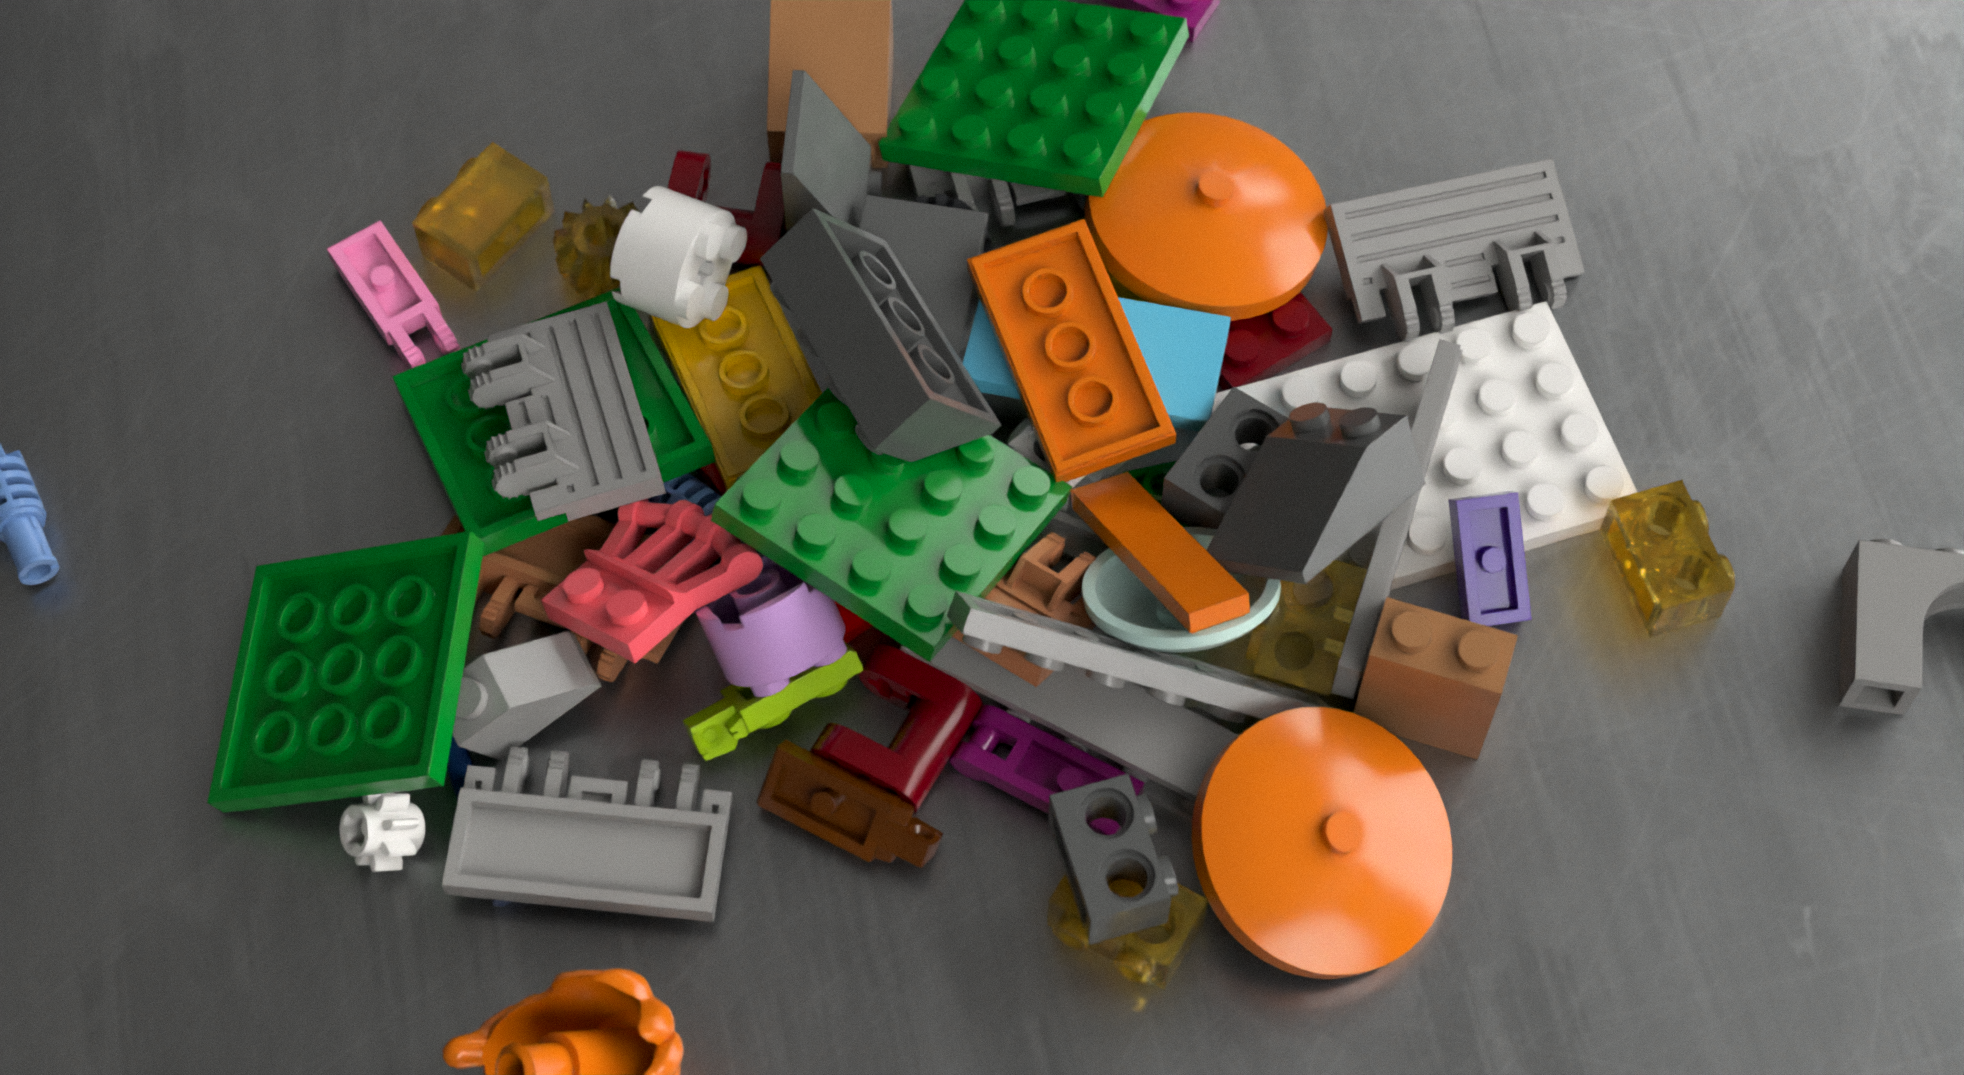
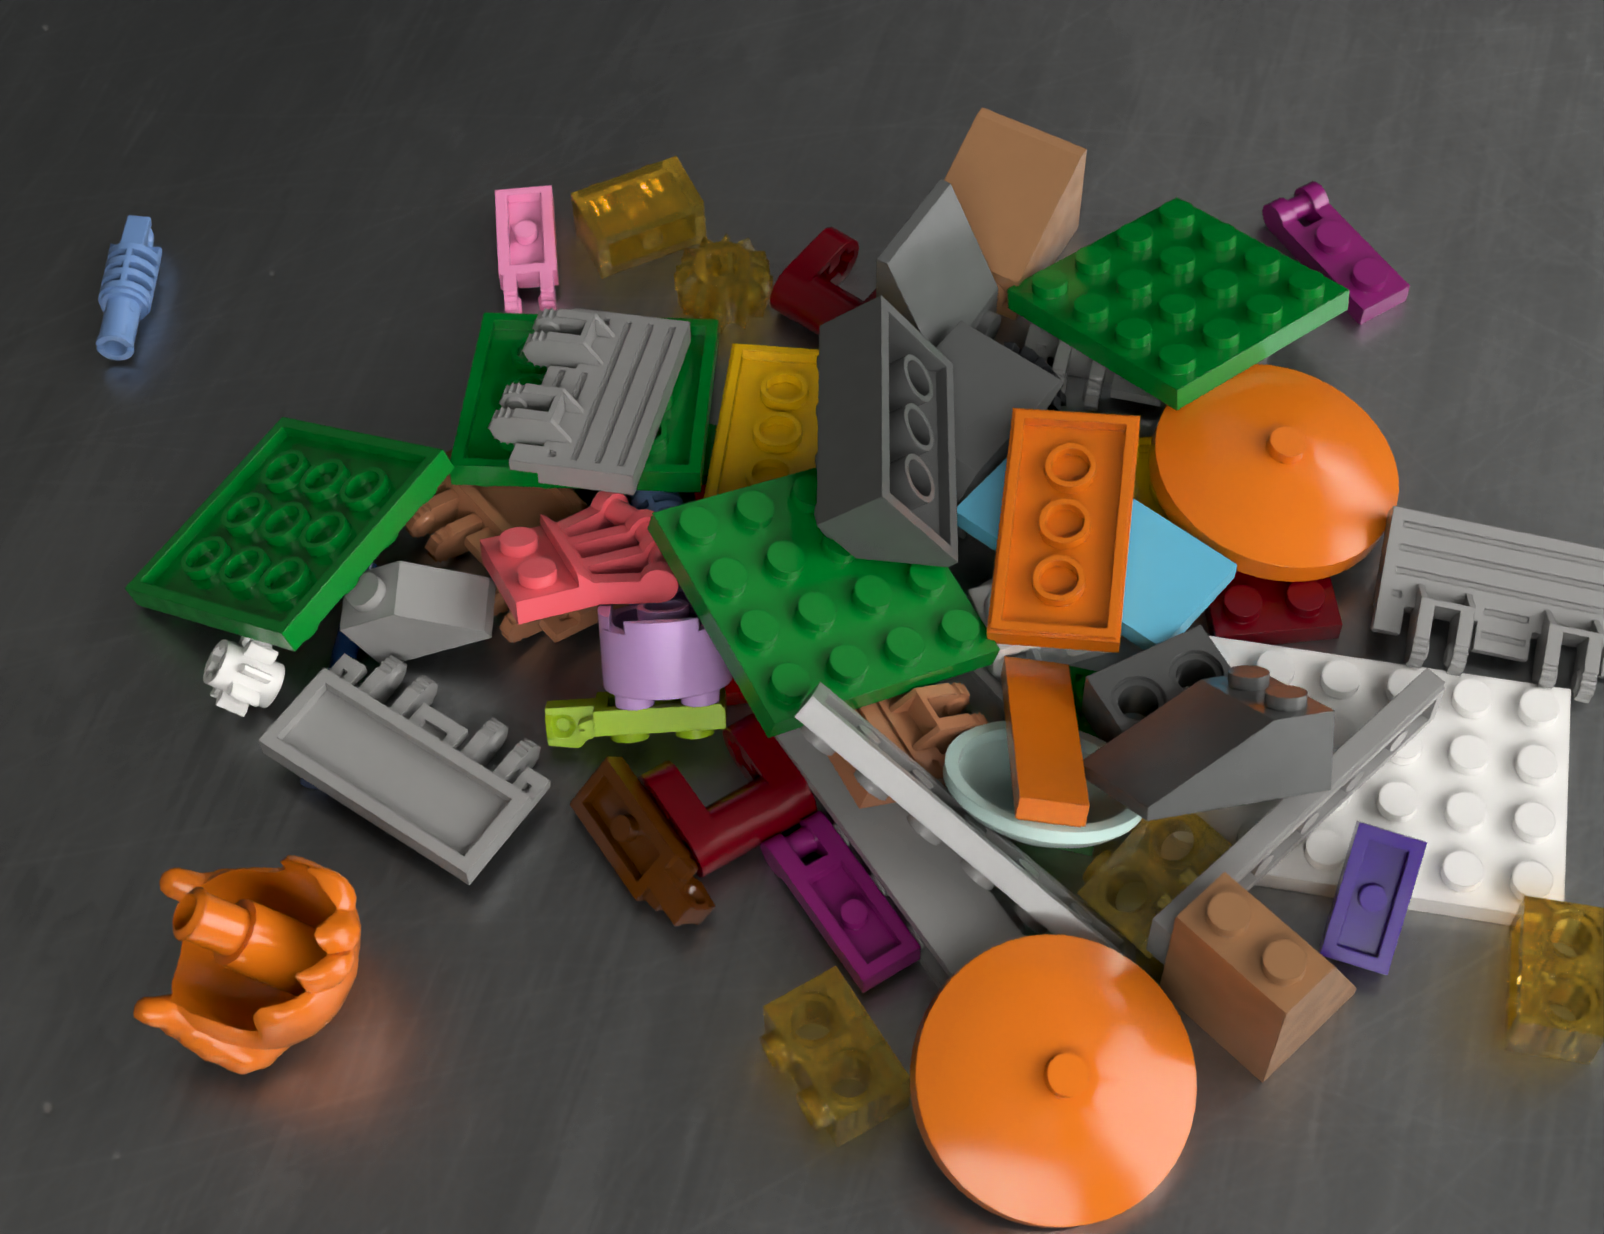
camera: 30 degrees right, 5 degrees down
white brick [610,186,747,328] -> none
dark grey brick [1048,774,1179,945] -> none

